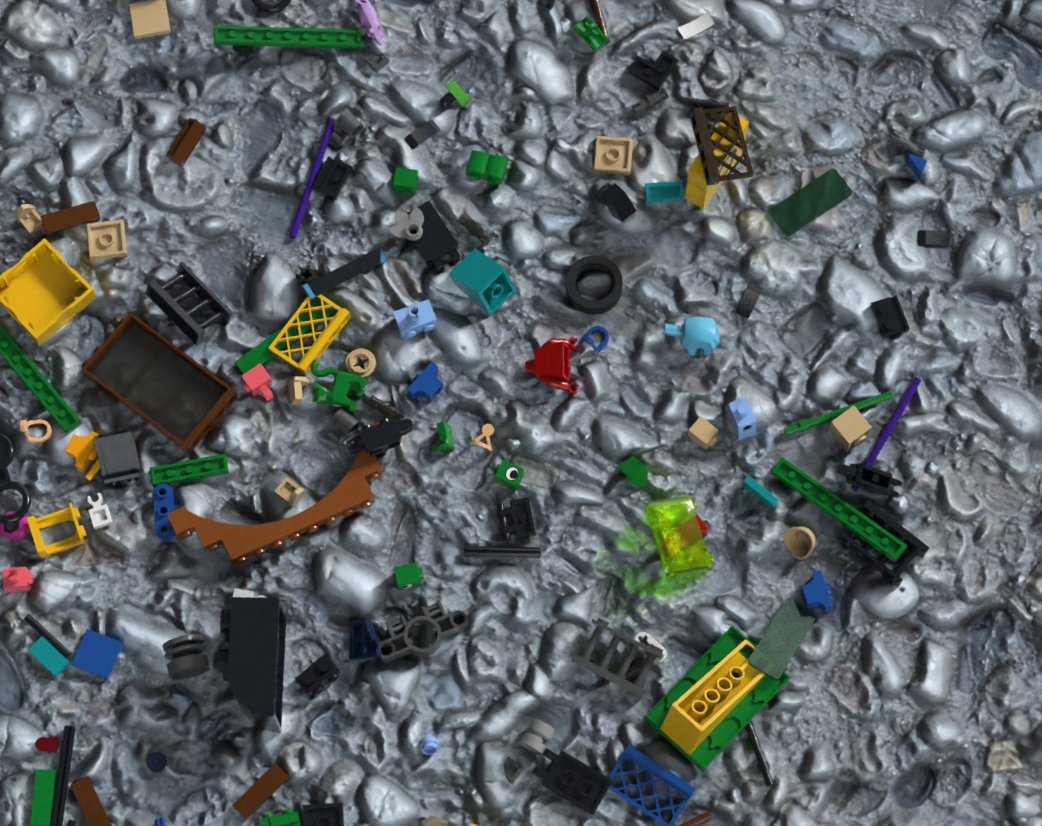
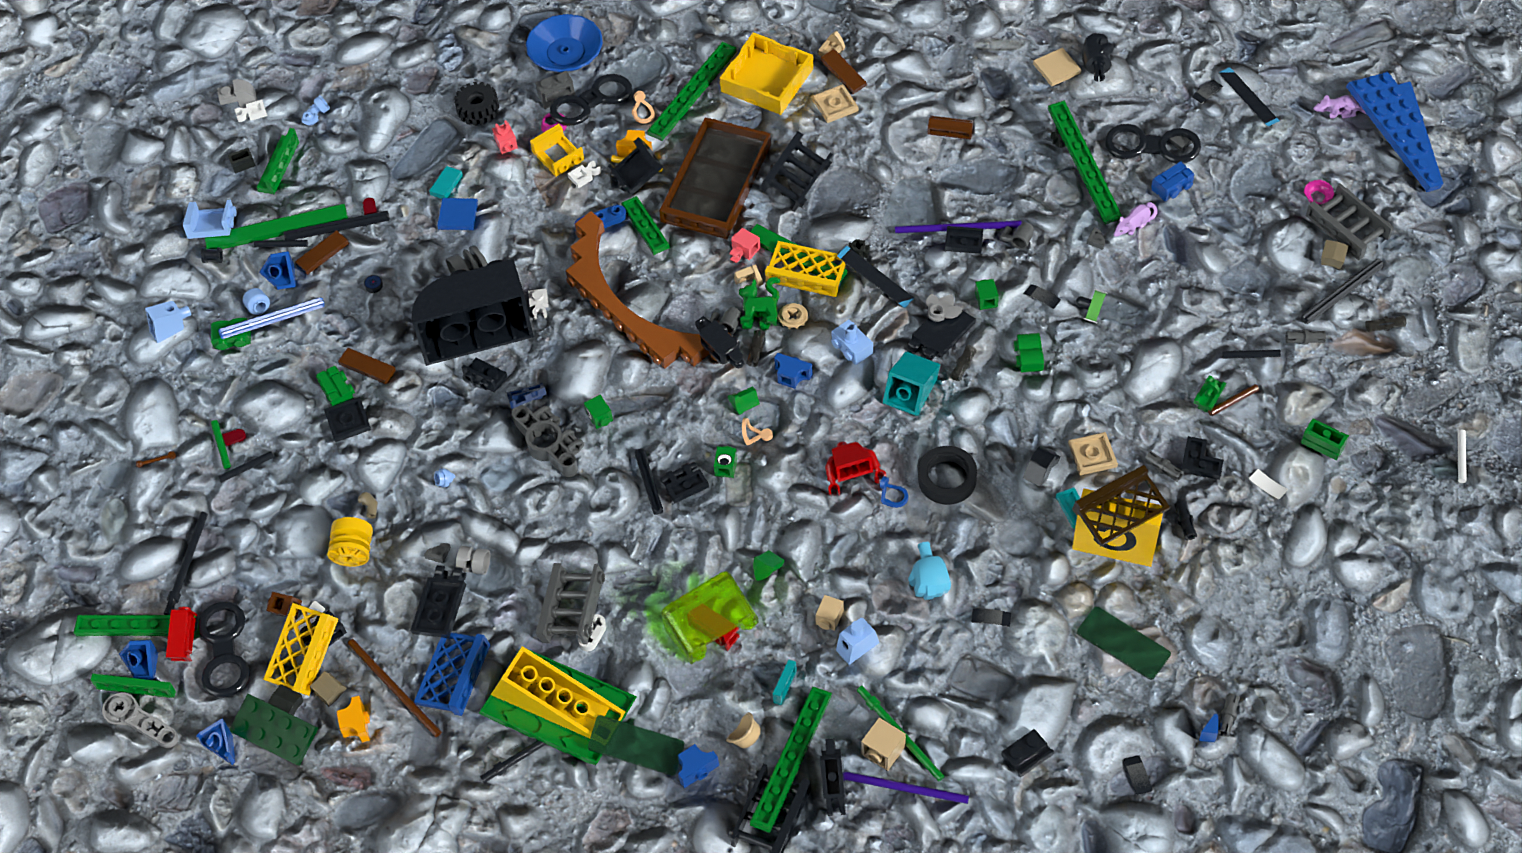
camera: 75 degrees right, 15 degrees down
black bar [24,614,71,658] -> none
tan tile [274,477,306,508] -> none

